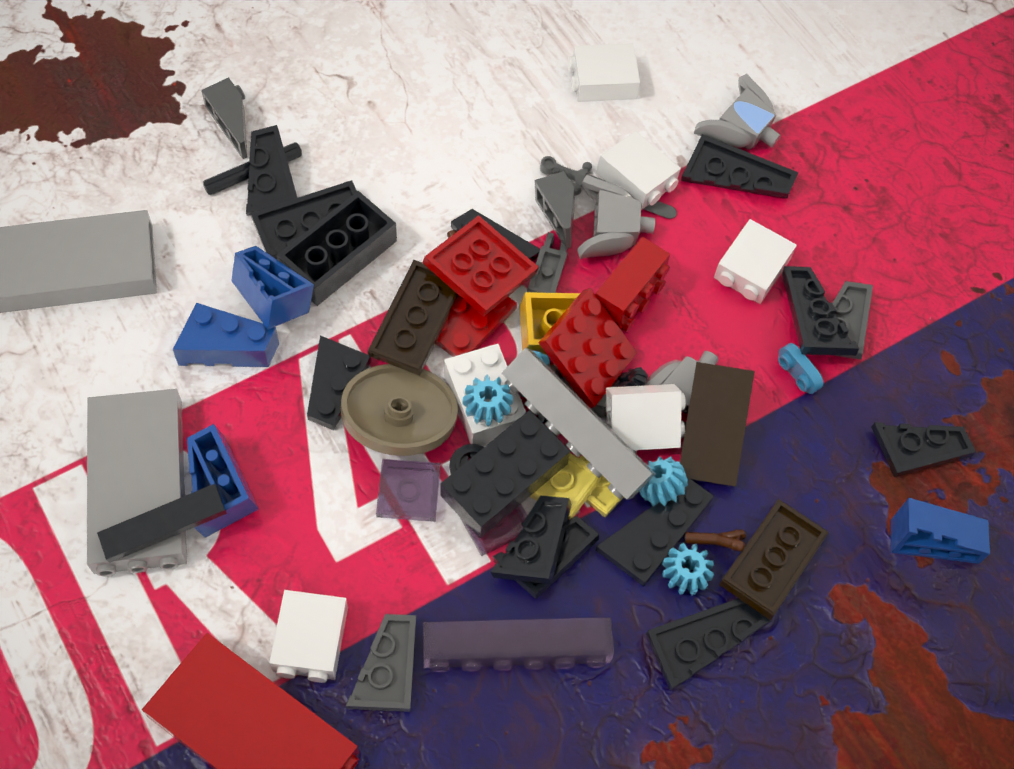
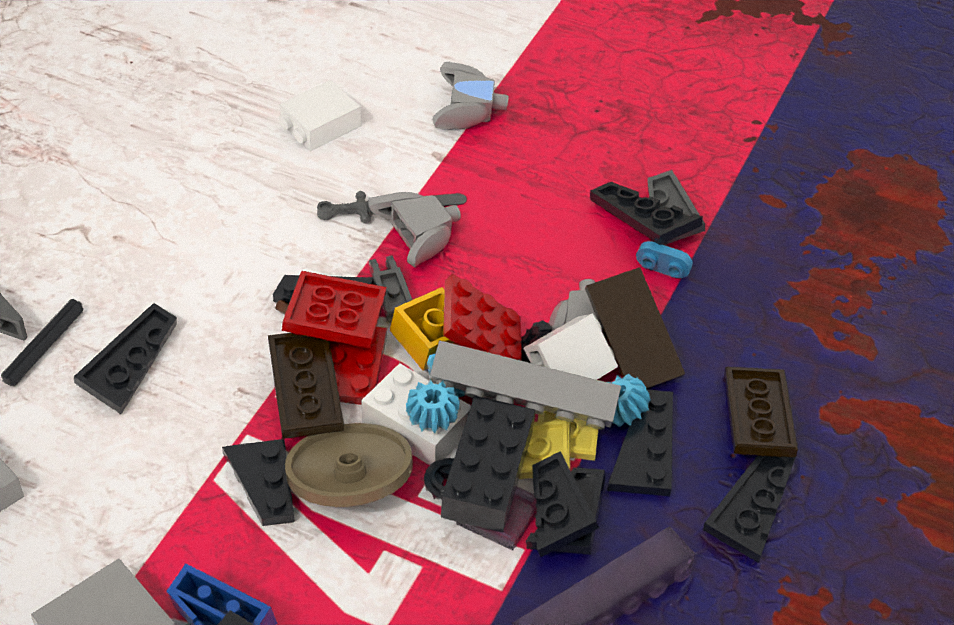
camera: 30 degrees left, 15 degrees down
blue wedge [172,303,279,367] -> none
blue wedge [231,246,314,329] -> none
black wing [246,125,298,216] -> none
black brick [277,191,397,306] -> none
clear purple tile [376,459,441,522] -> none
dark grey slope [534,171,577,249] -> none
red brick [595,237,670,332] -> none
white brick [596,131,681,210] -> none
medium azure gear [662,543,714,596] -> none
black wing [681,134,798,198] -> none
reddish brown piece [685,529,746,552] -> none
white brick [714,219,797,304] -> none
black wing [871,422,976,477] -> none
blue wedge [891,498,990,564] -> none

